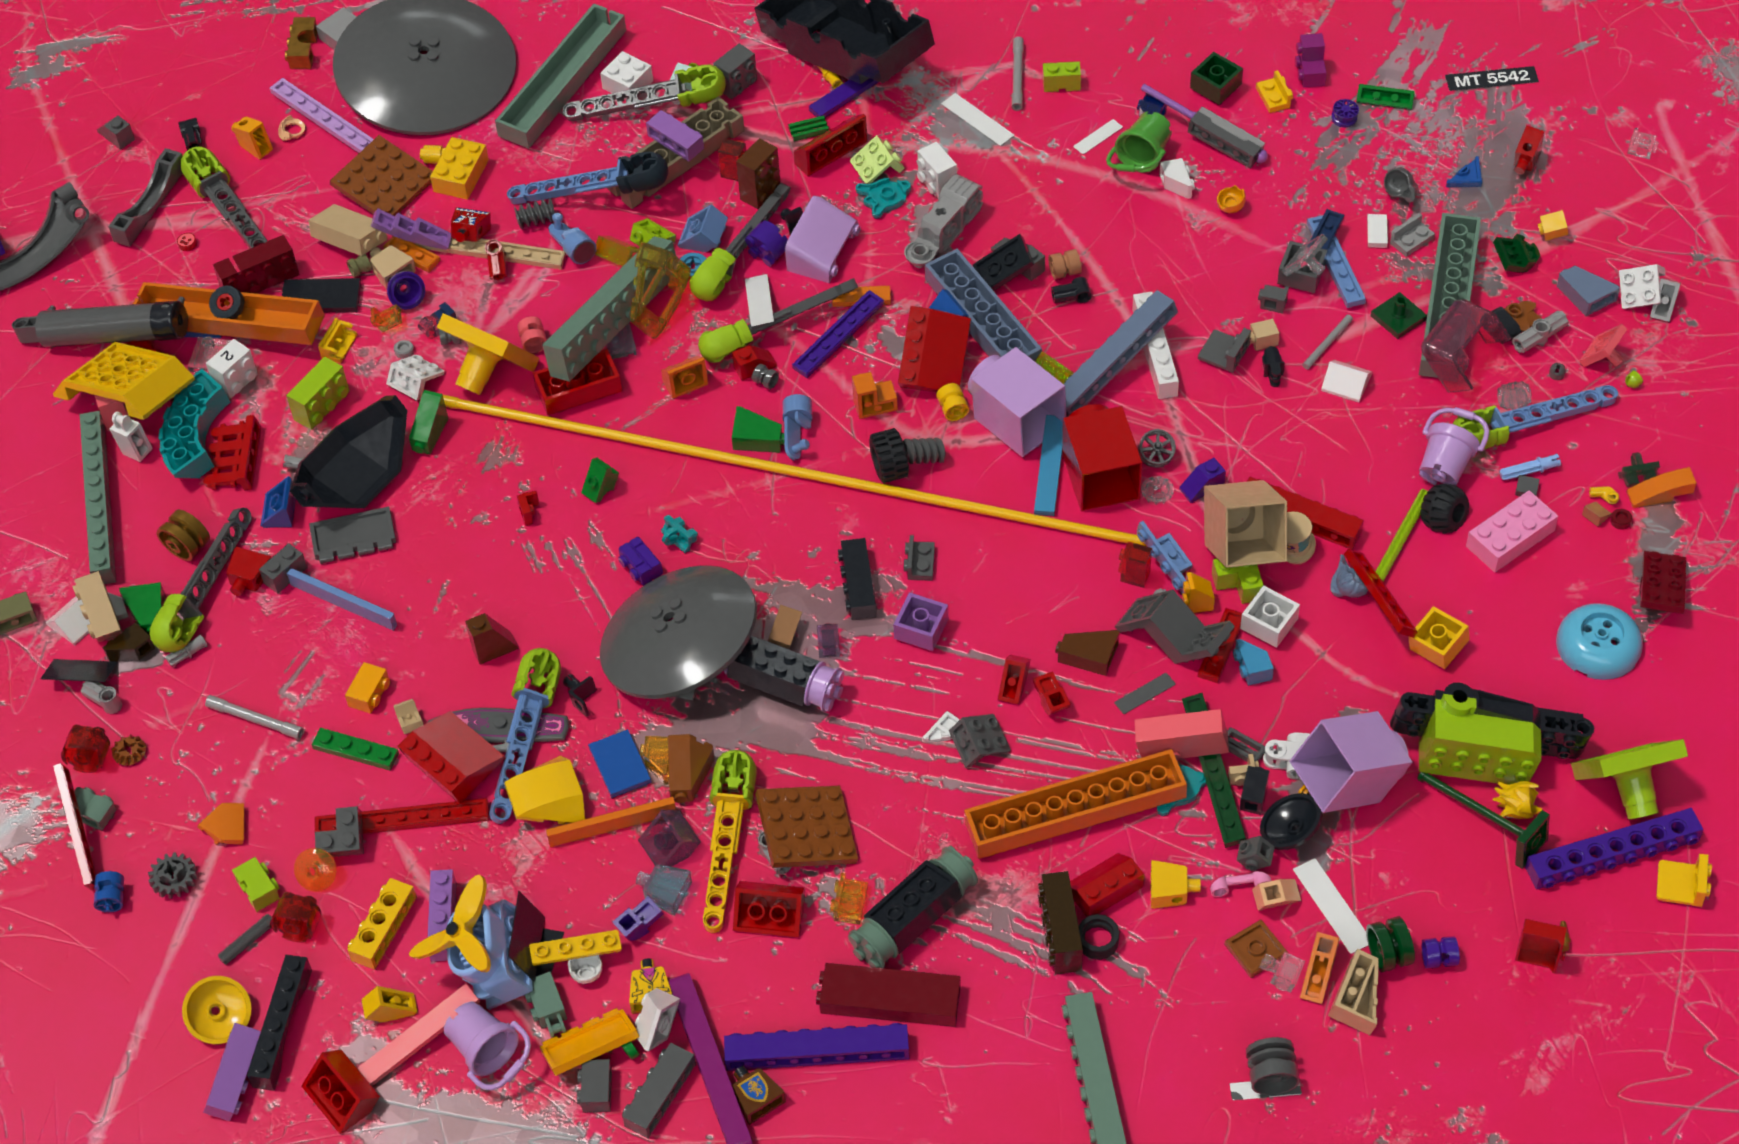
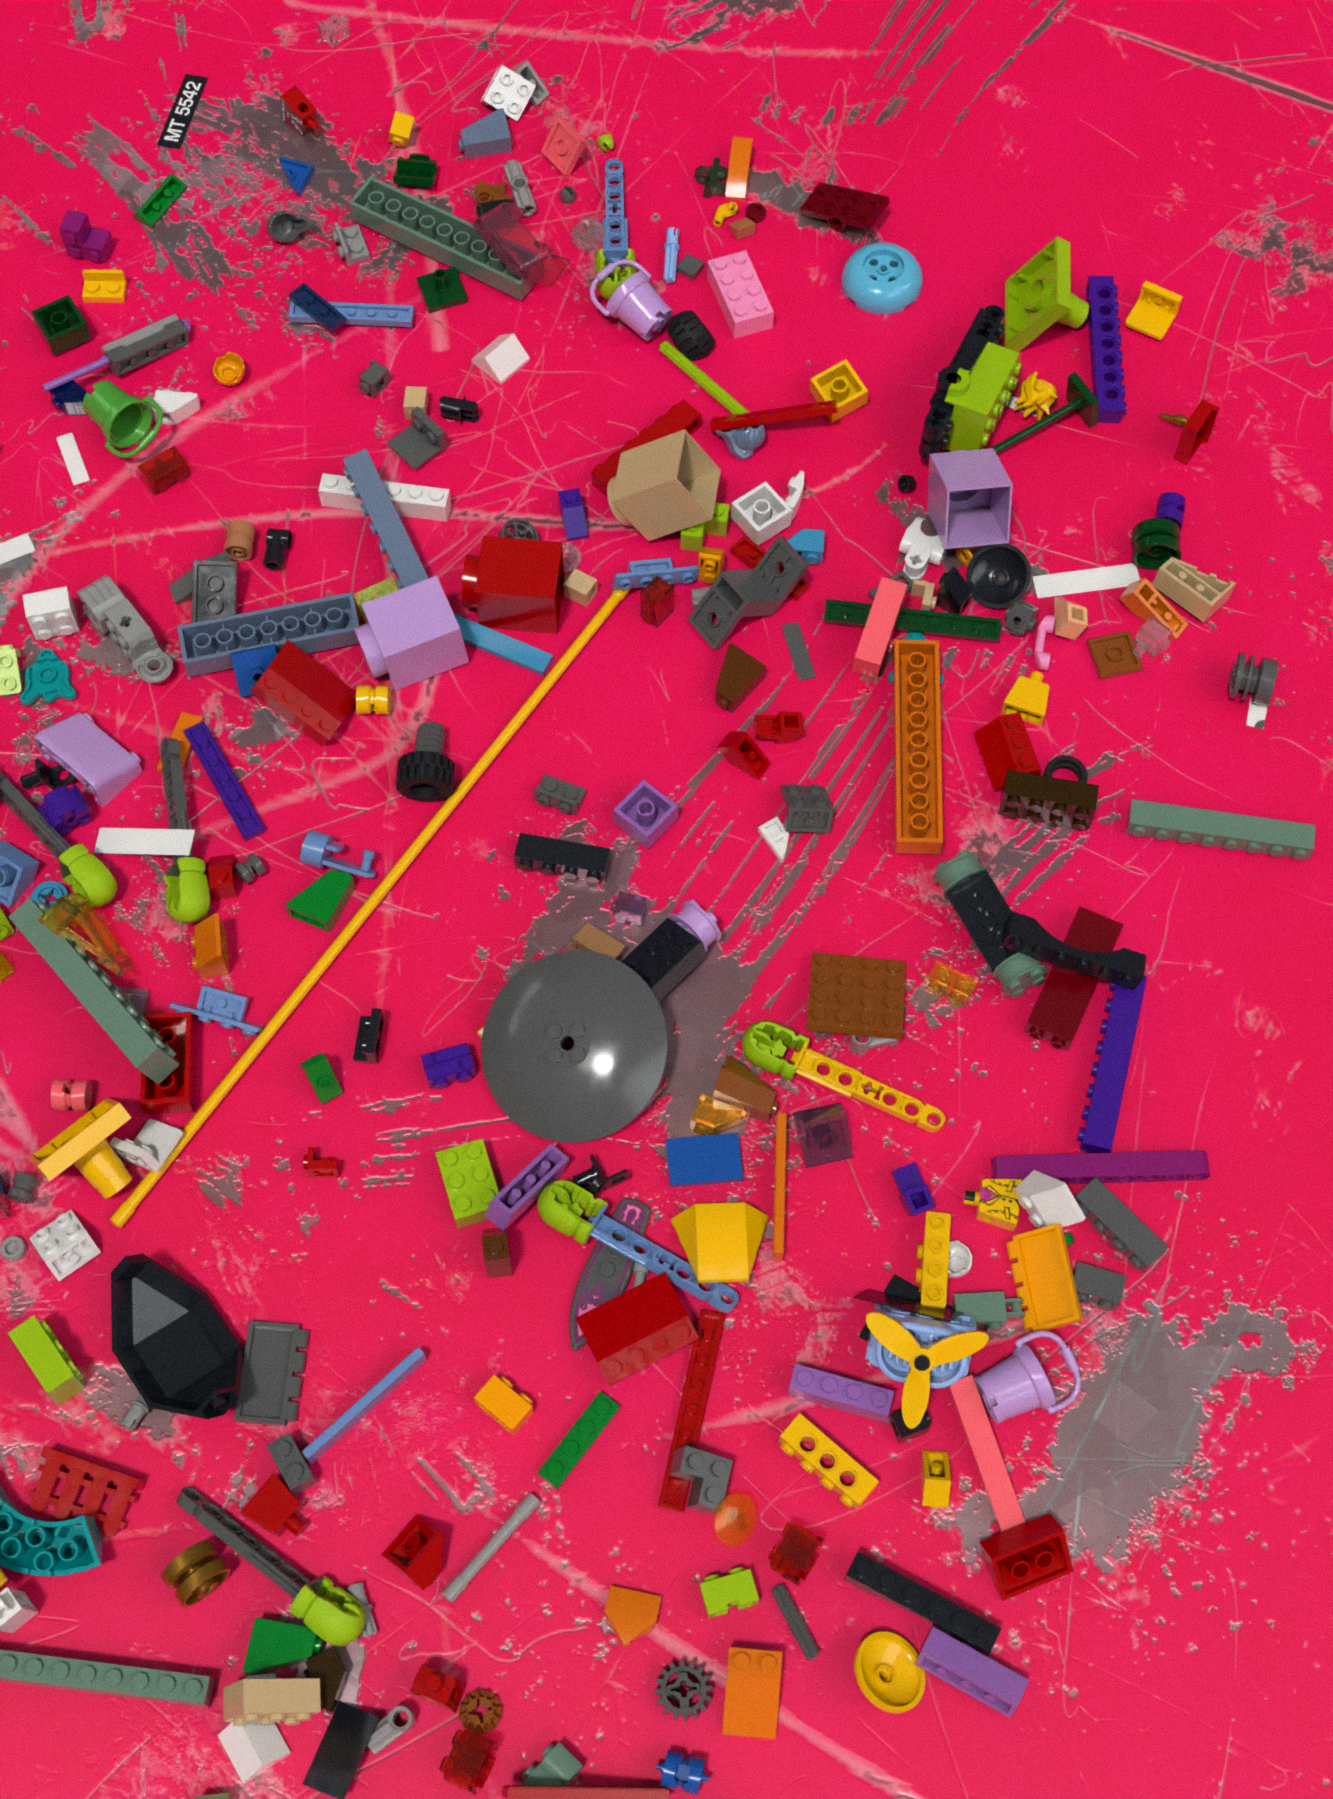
camera: 75 degrees left, 10 degrees up
blue slope [260,476,296,528] -> none
tan bracket [394,699,423,734] -> none
green slope [409,390,448,455] -> none
clear light blue torso [636,864,692,916] -> none
teal hips [661,515,698,553] -> none
red slope [733,881,805,938] -> none
reddish brown torso [733,1066,786,1125] -> none
orange brick [852,372,898,419] -> none
dark grey brick [1277,241,1327,293] -> none
clear tile [1282,234,1328,276] -> none
light grey bar [1302,315,1353,370] -> none
dark purple wheel [1331,99,1359,128] -> none
white tile [1367,214,1388,248] -> none
none -> white bracket [109,1118,183,1173]
none -> clear red brick [137,446,191,496]
none -> medium blue bracket [169,985,265,1035]
none -> black bracket [353,1008,384,1064]
none -> red slope [381,1514,444,1591]
none -> red torso [409,1665,466,1713]
none -> lime brick [435,1138,499,1229]
none -> medium lavender brick [484,1144,570,1231]
none -> tan brick [562,568,598,607]
none -> black piece [586,1175,605,1197]
none -> orange slope [722,1647,782,1740]
none -> white slope [785,470,804,520]
none -> black brick [889,1410,931,1444]
none -> black arch [1000,911,1146,990]

